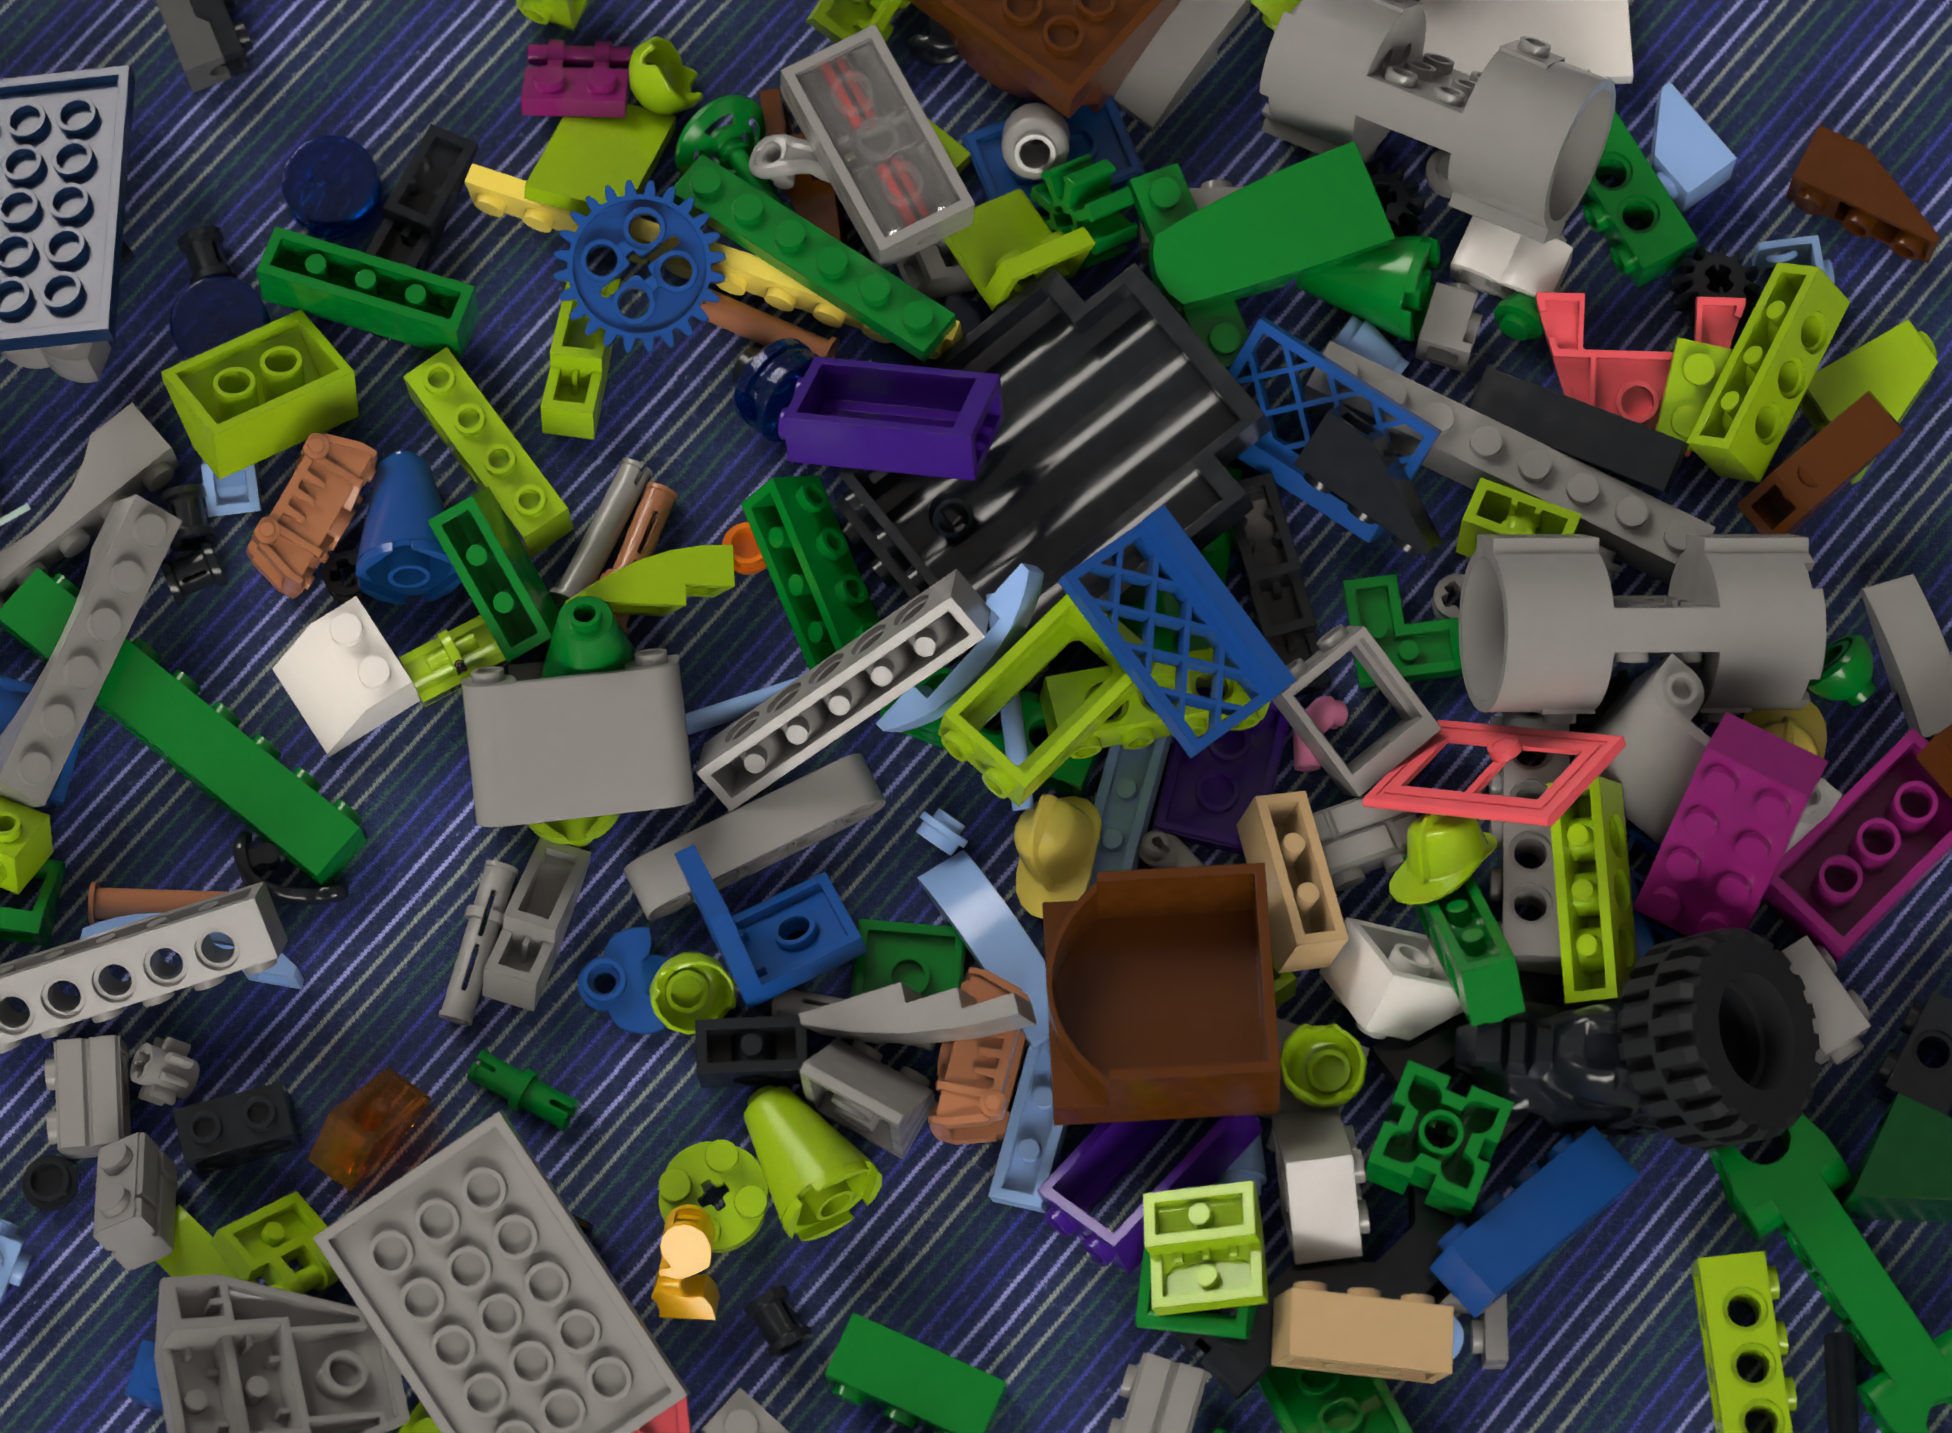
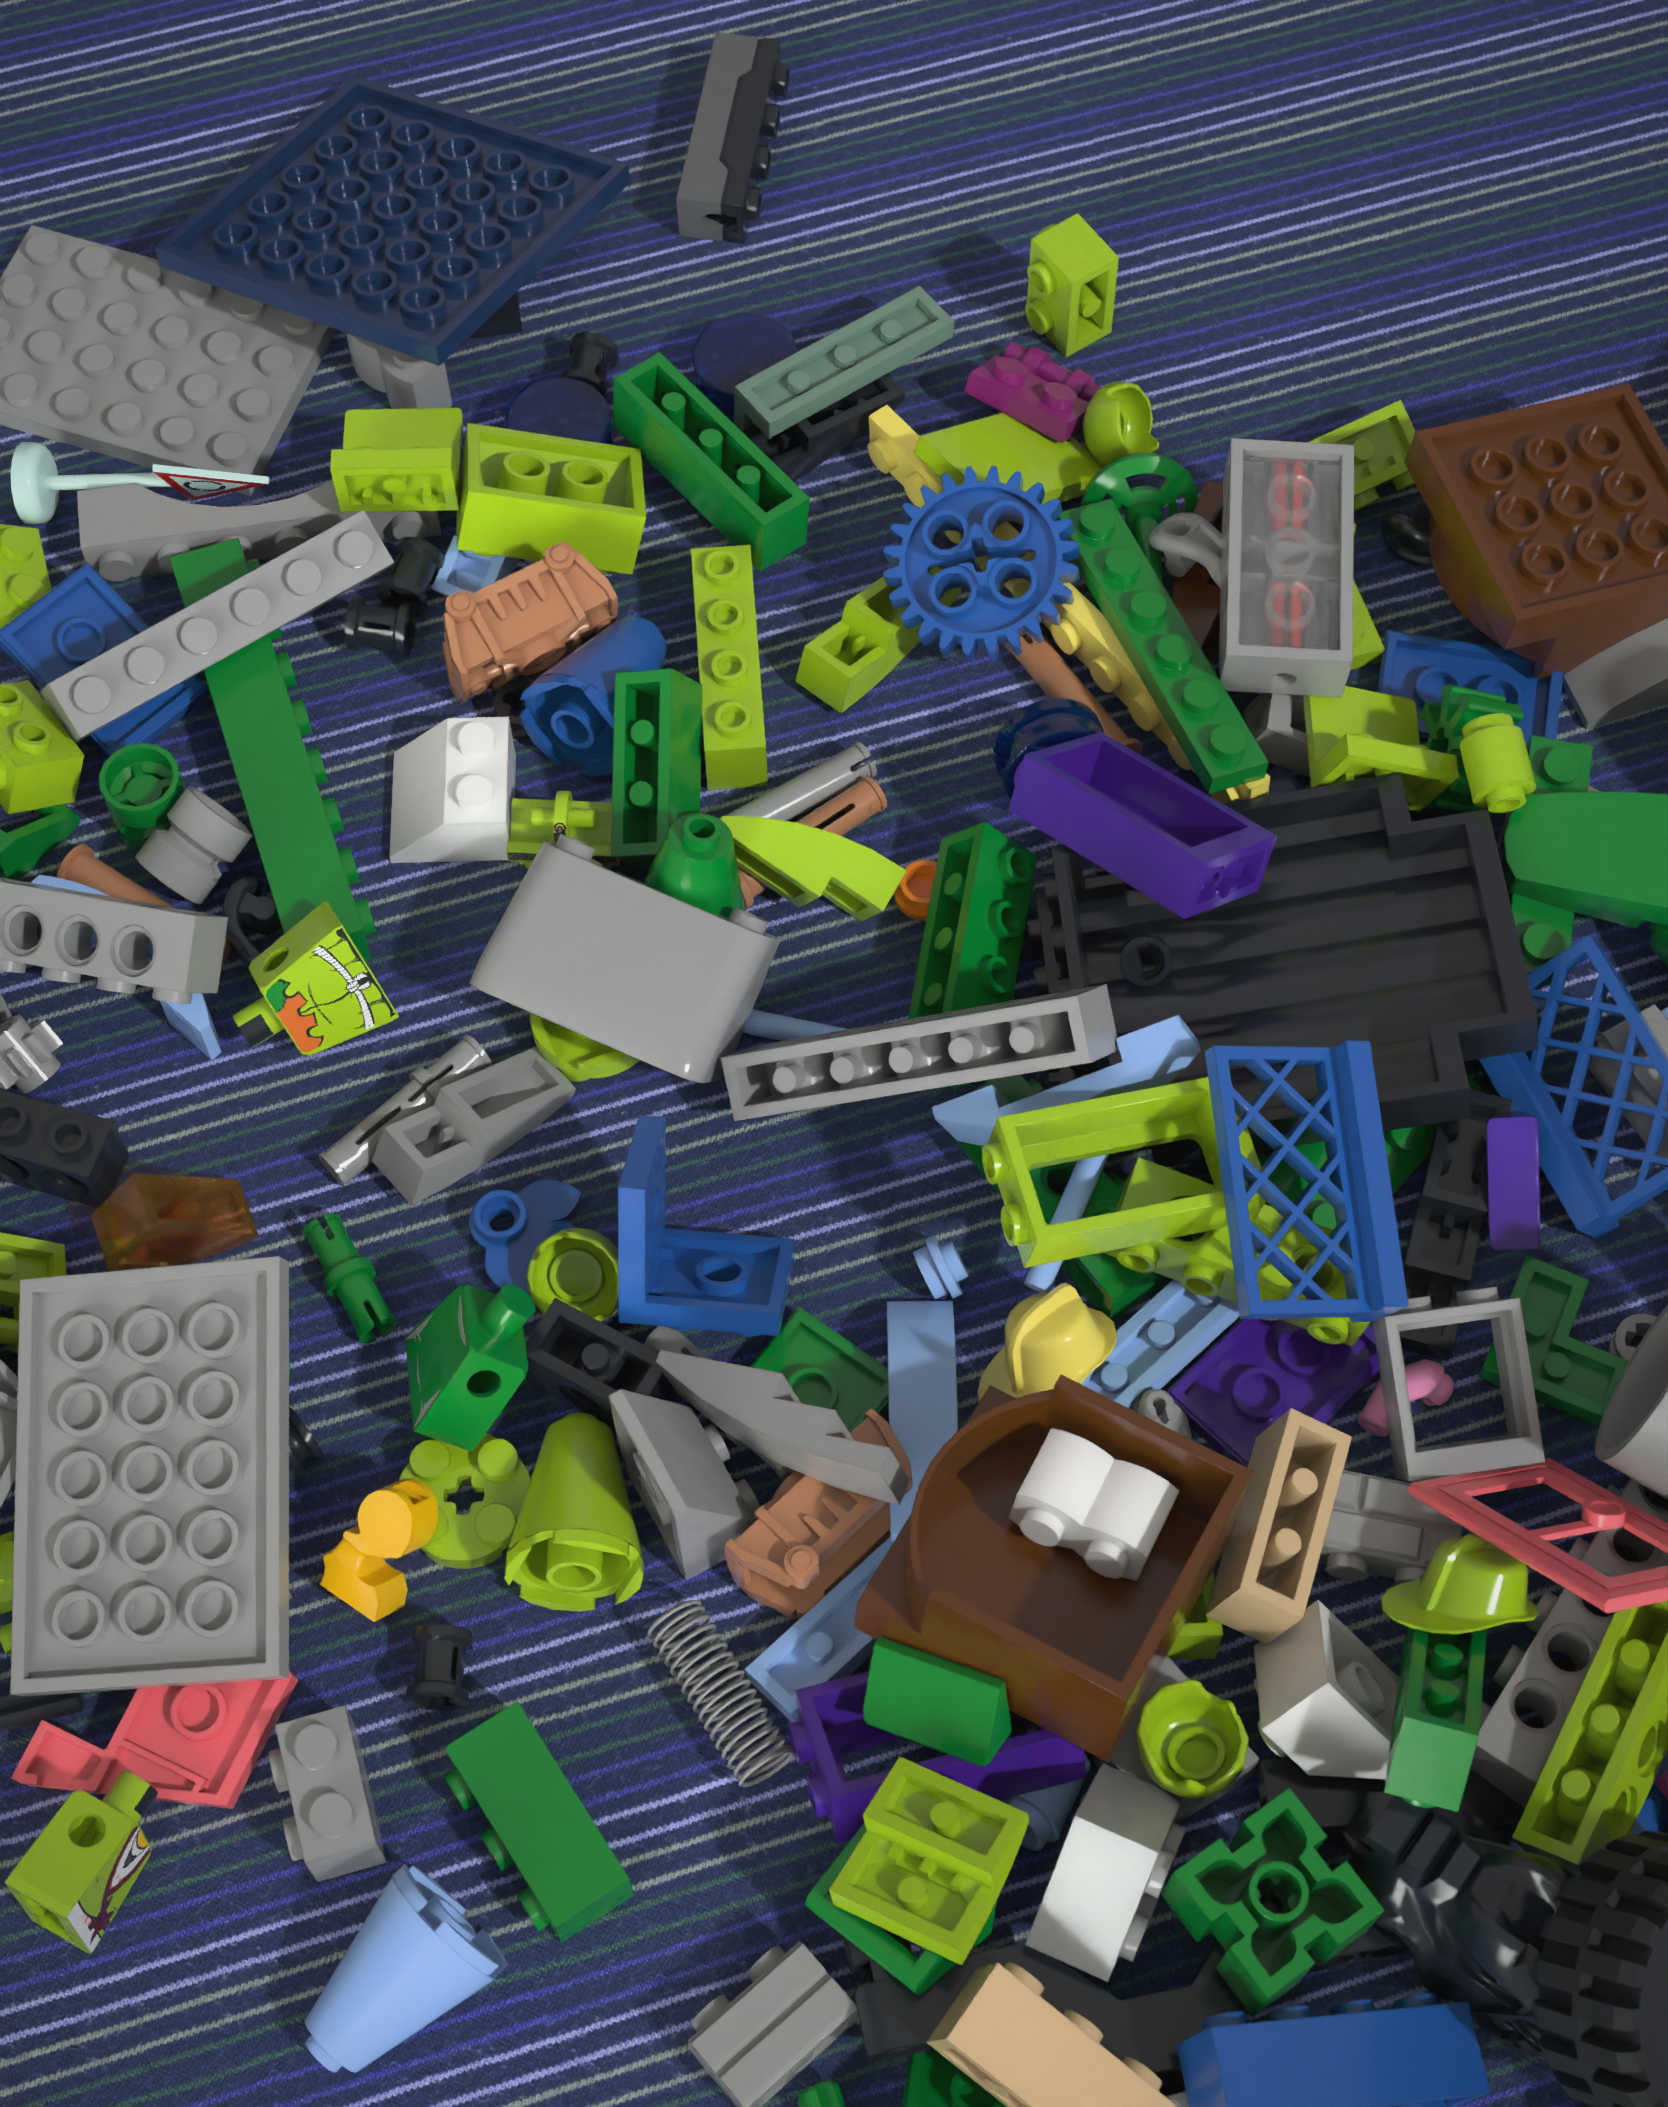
camera: 30 degrees right, 10 degrees down
light grey beam [624,753,886,920] -> none
light grey head [1001,103,1070,180] -> none
black slope [1294,405,1443,557] -> none
none -> green wheel [99,743,186,853]
none -> light grey wheel [135,786,253,904]
none -> lime torso [232,901,399,1056]
none -> lime bracket [330,408,463,512]
none -> green torso [405,1284,535,1452]
none -> light grey piece [647,1600,794,1787]
none -> sand green fence [734,286,955,438]
none -> green slope [863,1637,1012,1766]
none -> white brick [1009,1428,1179,1581]
none -> lime brick [1459,713,1536,813]
none -> dark purple slope [1486,1110,1541,1250]

